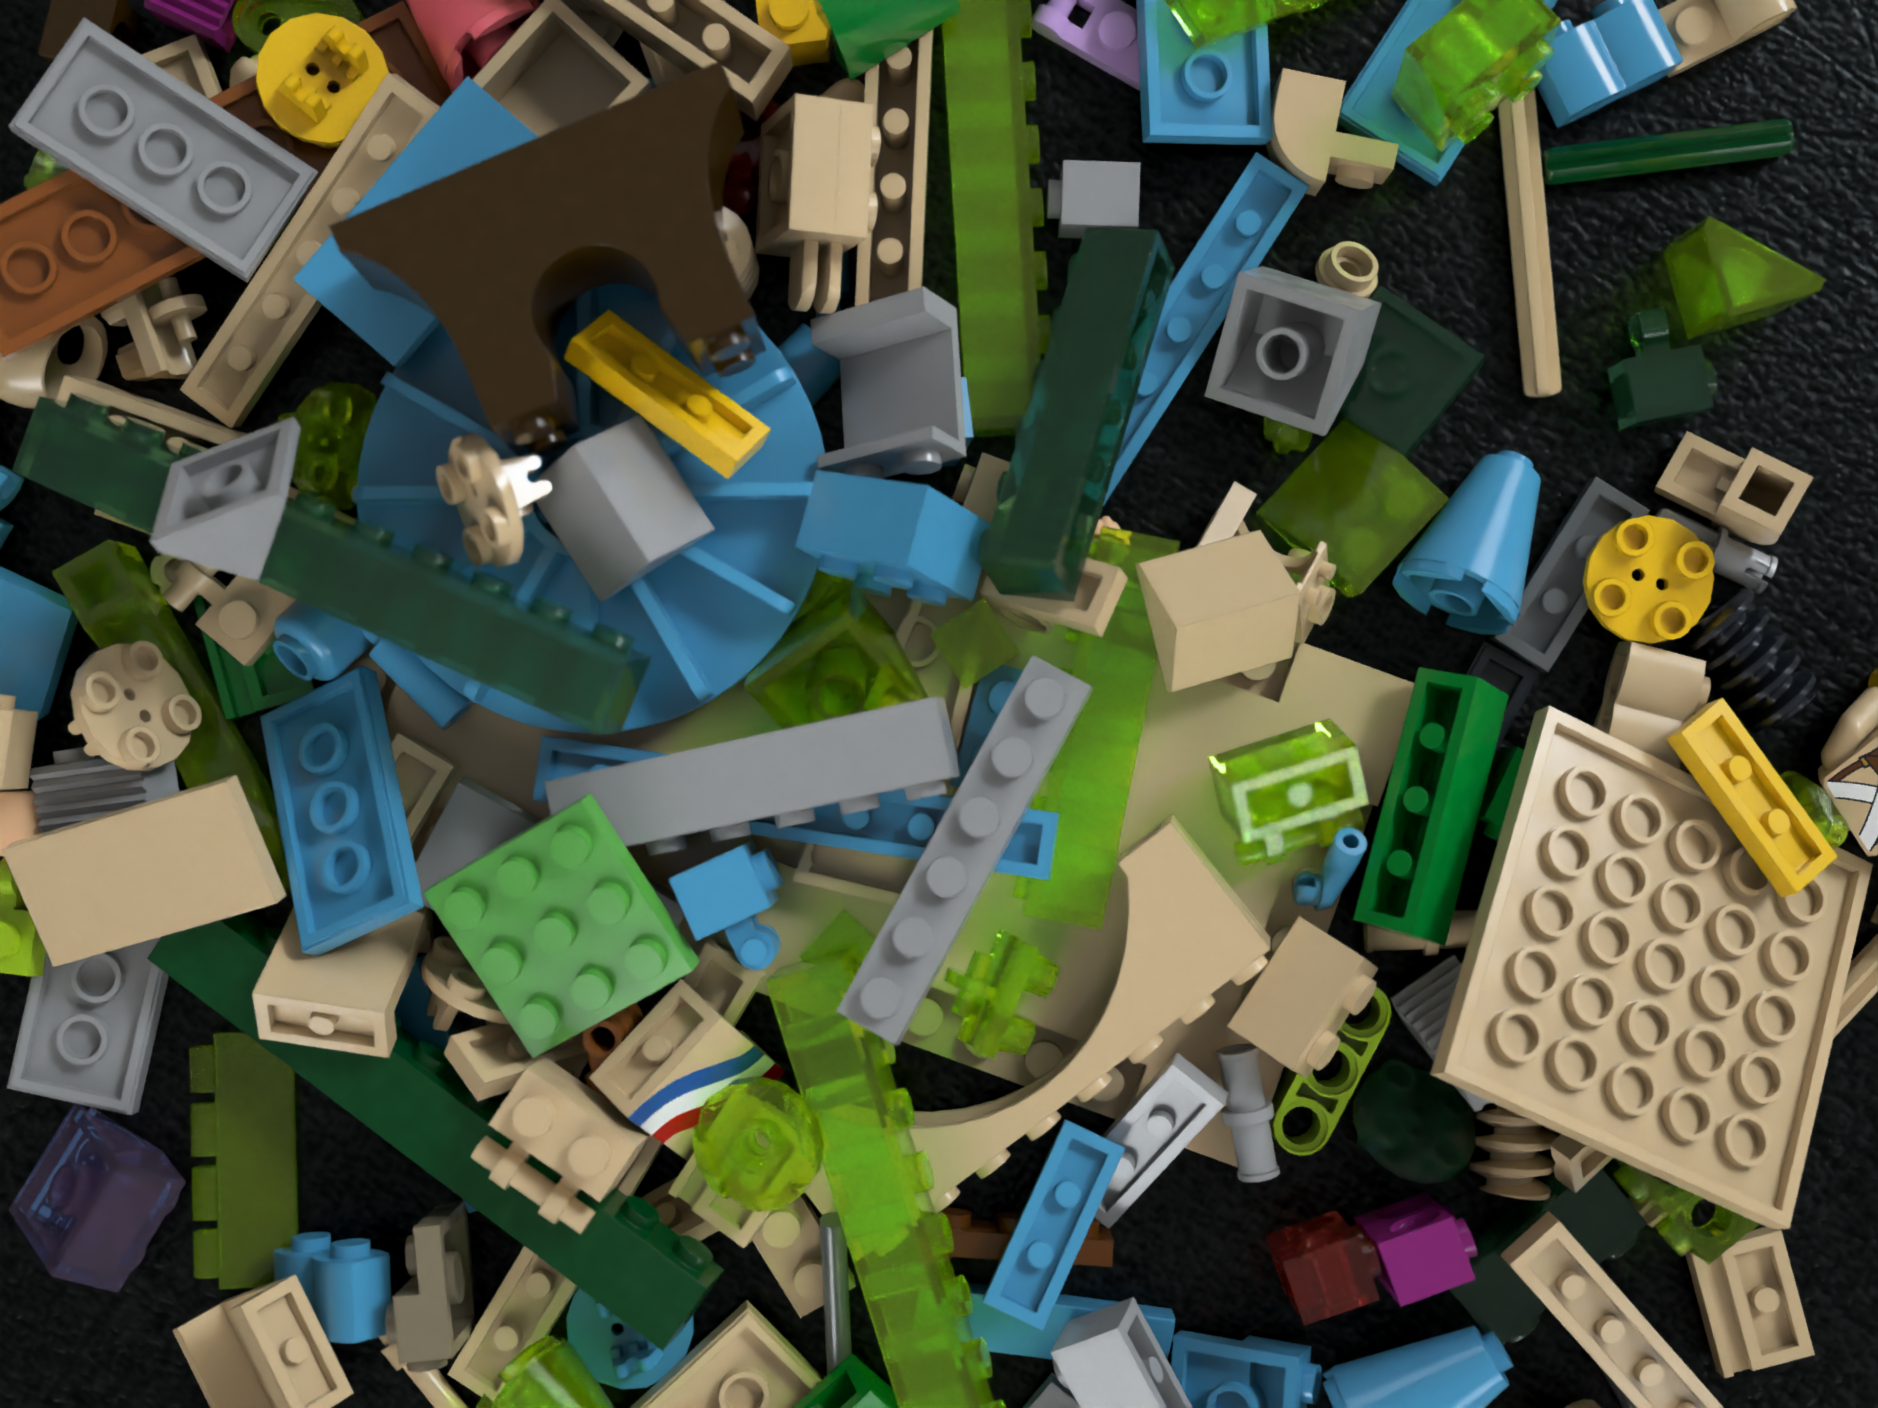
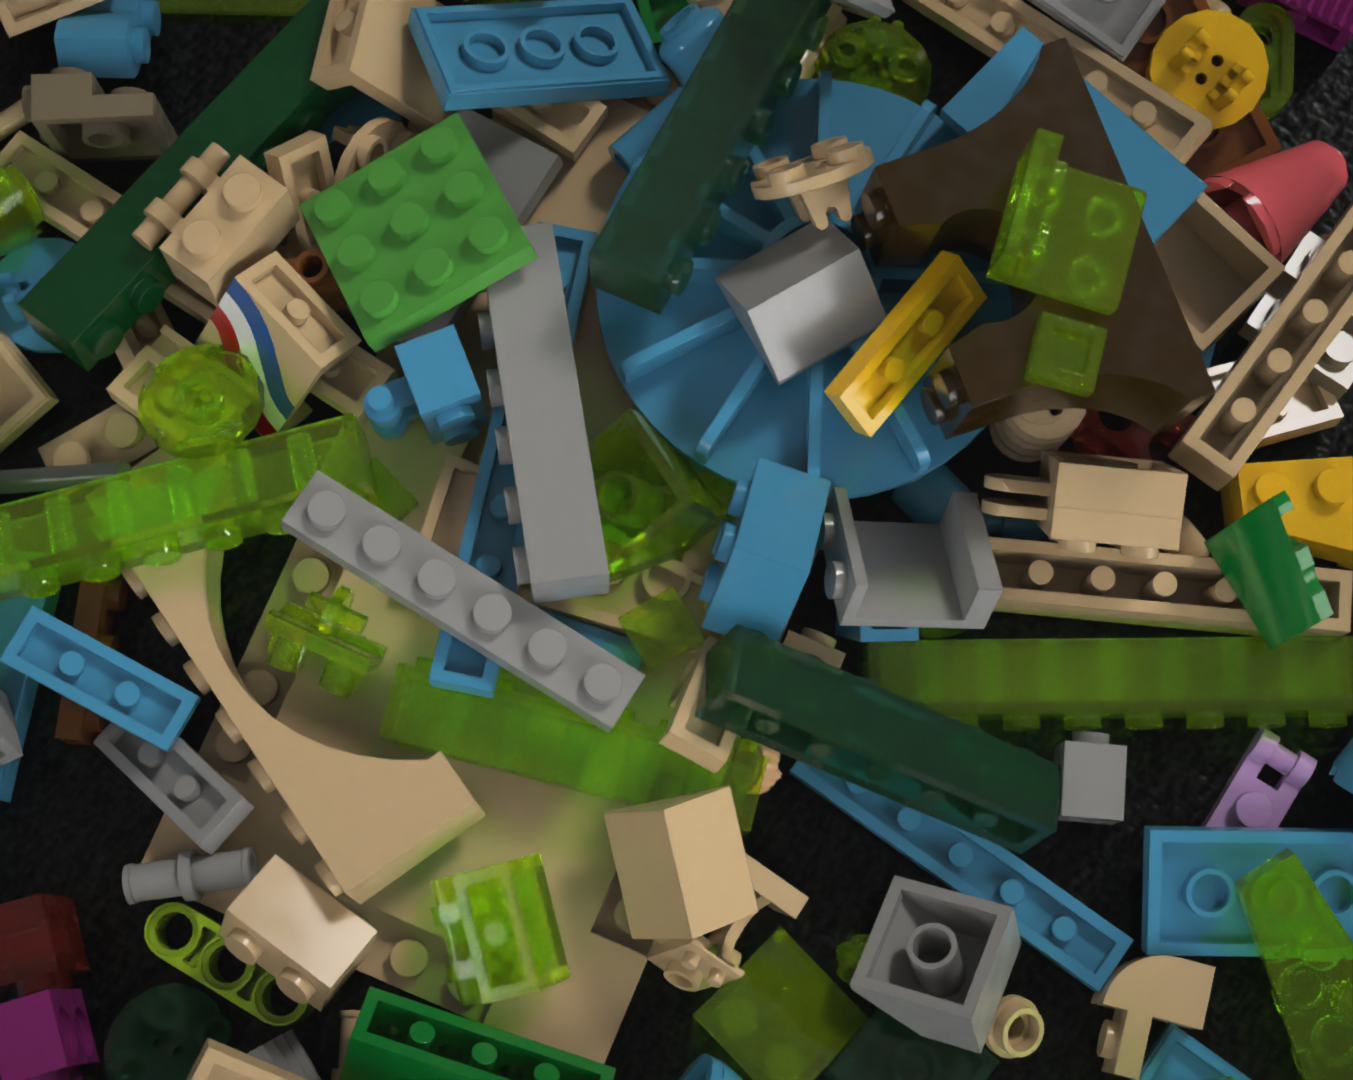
camera: 90 degrees right, 10 degrees down
dark azure arm [1293,827,1367,911] -> none
none -> clear neon green bracket [986,128,1147,315]
none -> clear neon green tile [1023,311,1108,398]

